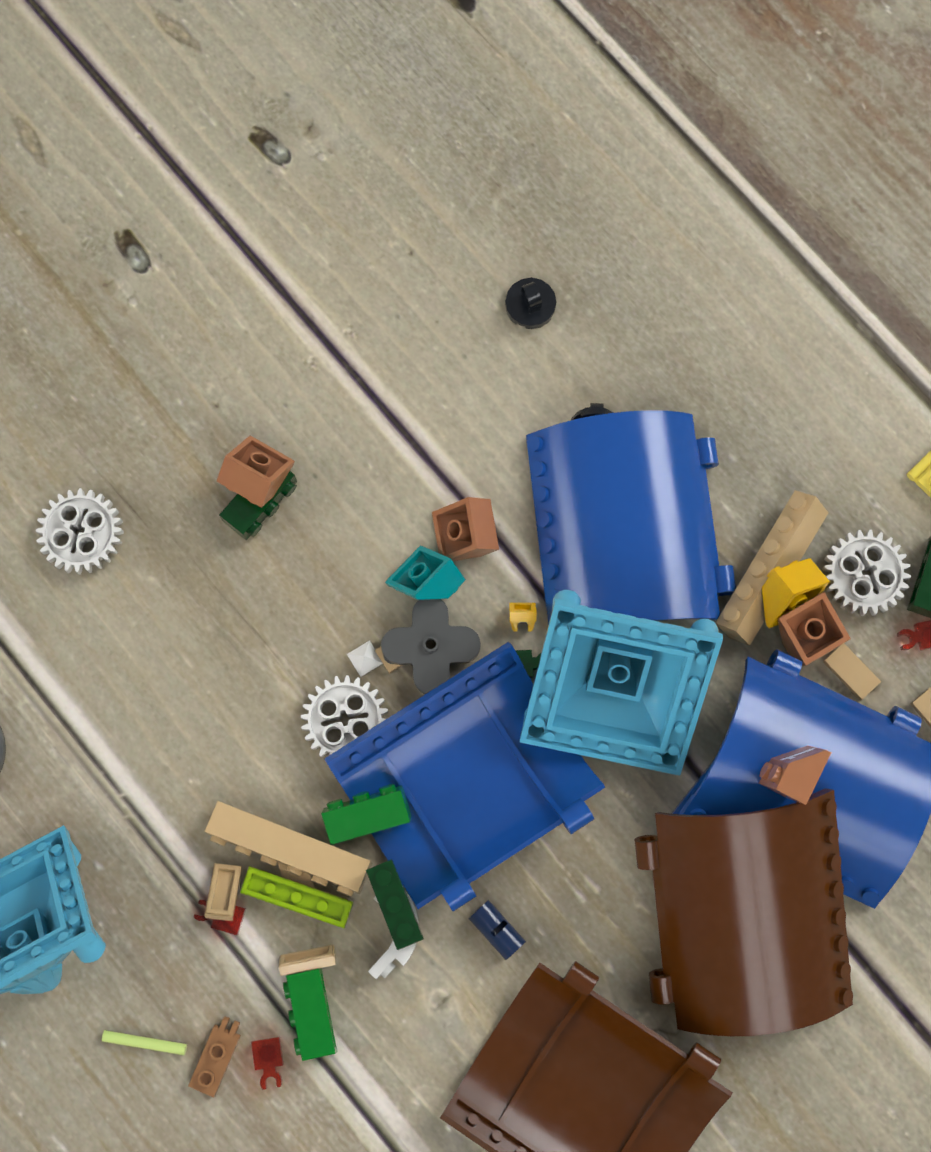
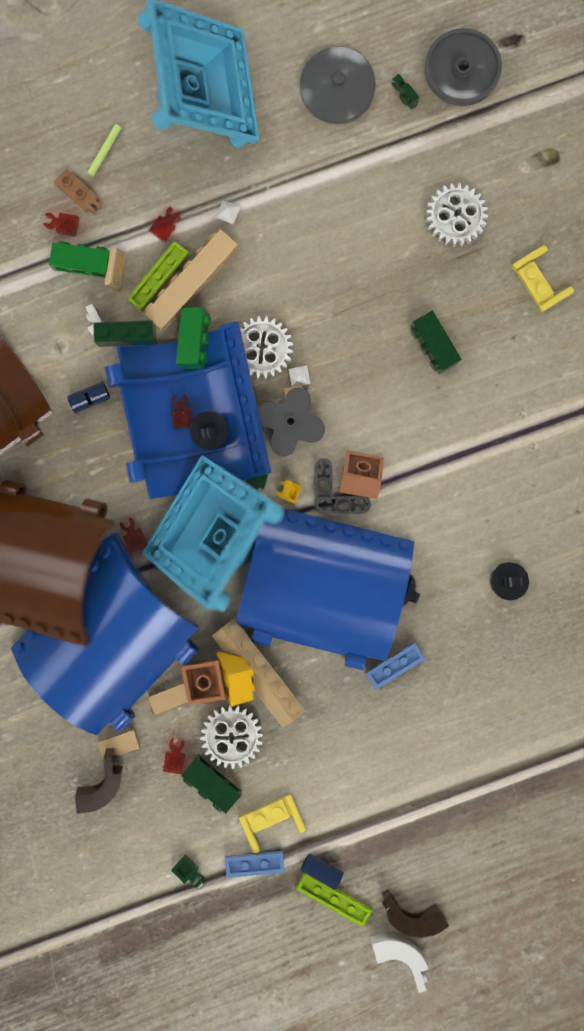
camera: 115 degrees right, 10 degrees up
tan tile [204,863,242,921] -> none
nougat slope [216,435,295,507] -> none
teal slope [385,545,466,600] -> none
nougat slope [759,745,831,805] -> none
none -> clear red plate [119,517,148,554]
none -> clear red plate [171,395,192,429]
none -> black tile [190,411,229,450]
none -> white slope [216,200,241,225]
none -> dark grey beam [315,458,371,514]
none -> medium blue plate [365,642,425,690]
none -> light yellow plate [512,245,574,313]

